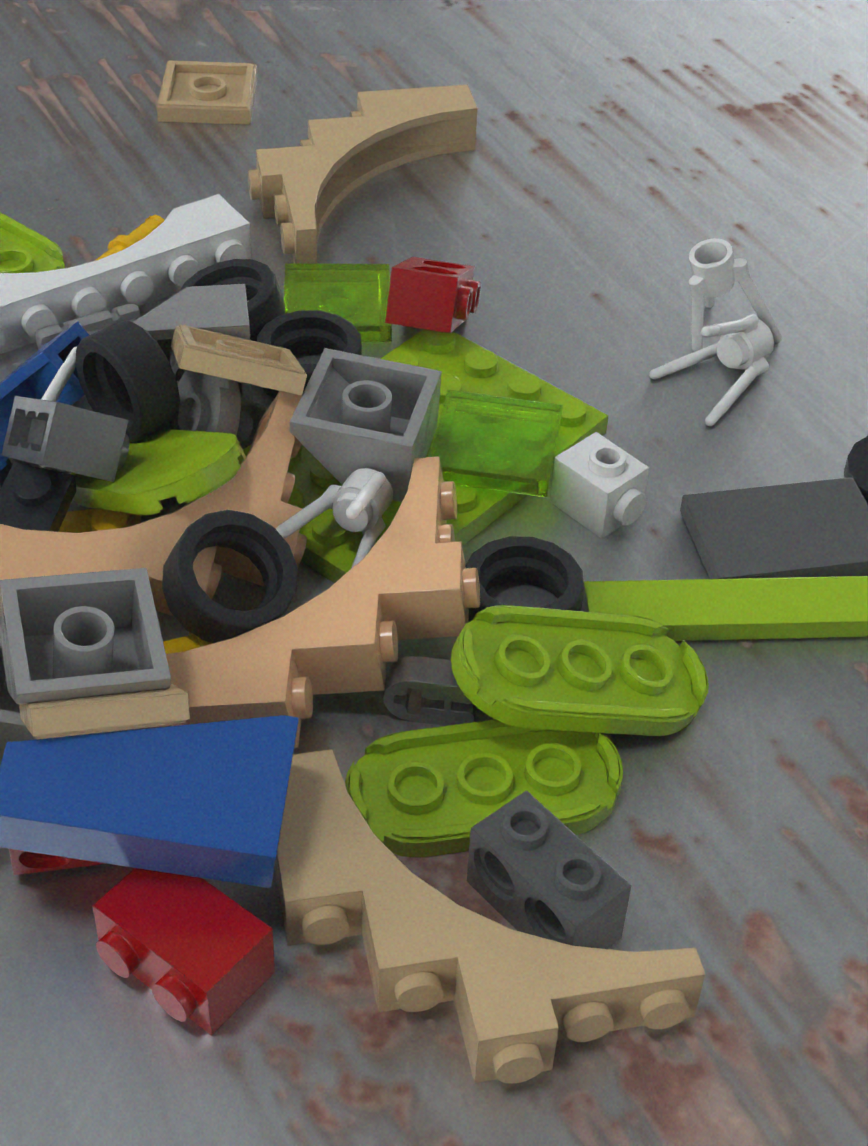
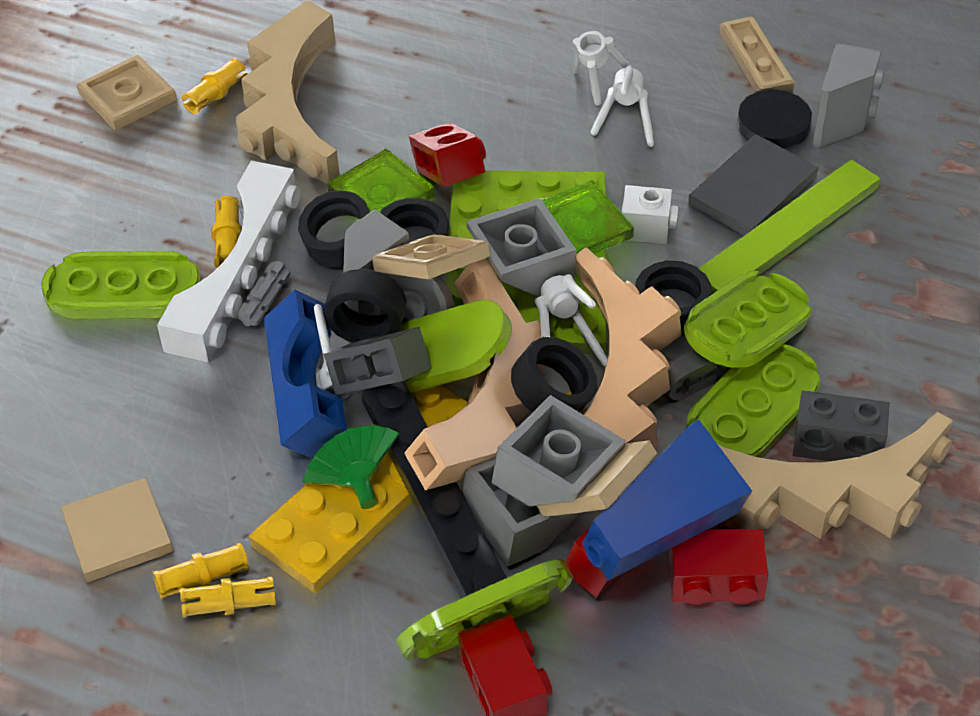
camera: 35 degrees left, 5 degrees up
none -> yellow pin [181,58,247,114]

